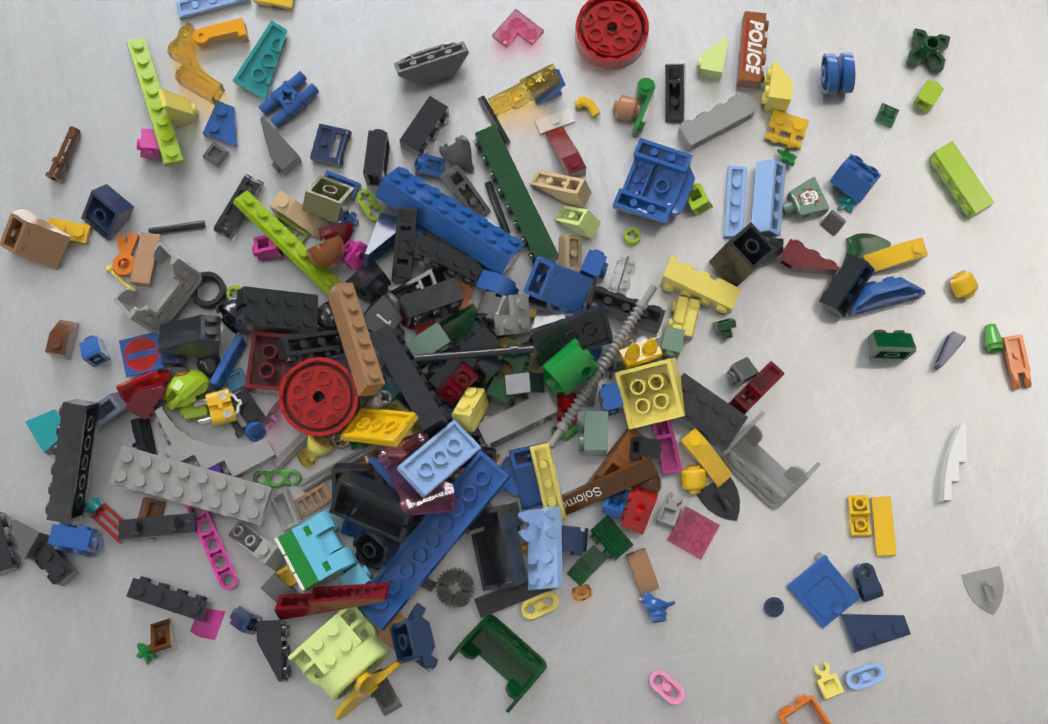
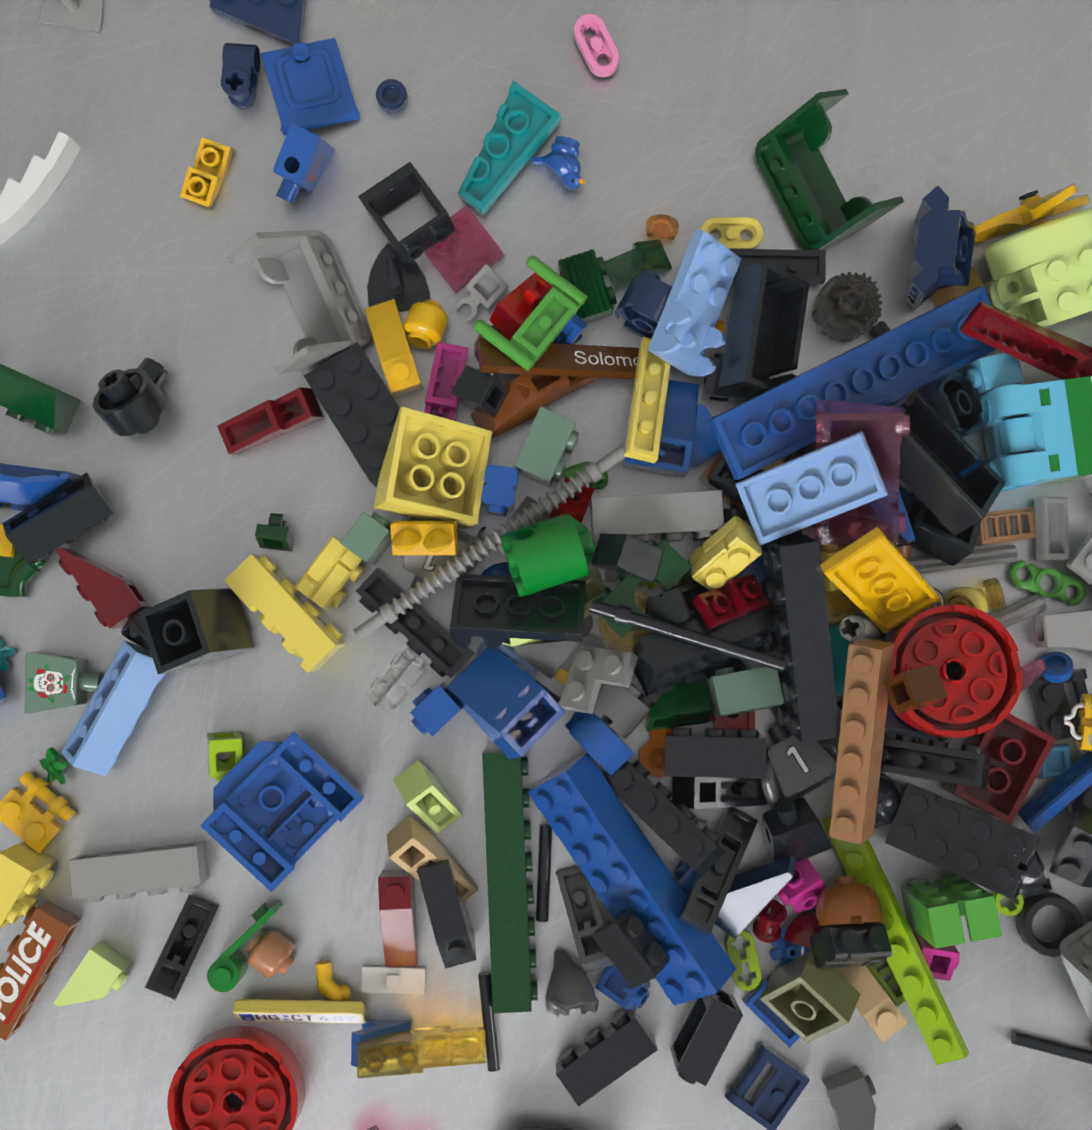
camera: 155 degrees left, 10 degrees up
black plate [214,174,264,239] -> none
dark grey slope [374,668,402,716] -> none
tan slope [558,234,582,272] -> none
lime bush [624,227,641,246] -> none
medium nougat slope [626,548,660,595] -> none
light blue tile [723,165,747,239] -> none
dark grey slope [727,357,759,388] -> none
dark grey slope [820,210,846,236] -> none
yellow tile [870,496,897,556] -> none
none -> black piece [93,358,168,436]
none -> light yellow tile [233,999,367,1023]
none -> blue torso [273,123,335,204]
none -> black window [358,162,456,265]
none -> black slope [417,859,477,969]
none -> teal wing [458,80,562,215]
none -> bright green plate [474,256,588,371]
none -> black brick [591,907,670,990]
none -> dark red bush [752,899,787,943]
none -> black brick [810,923,892,969]
none -> reddish brown brick [884,665,948,714]
none -> bright green piece [900,873,1002,949]

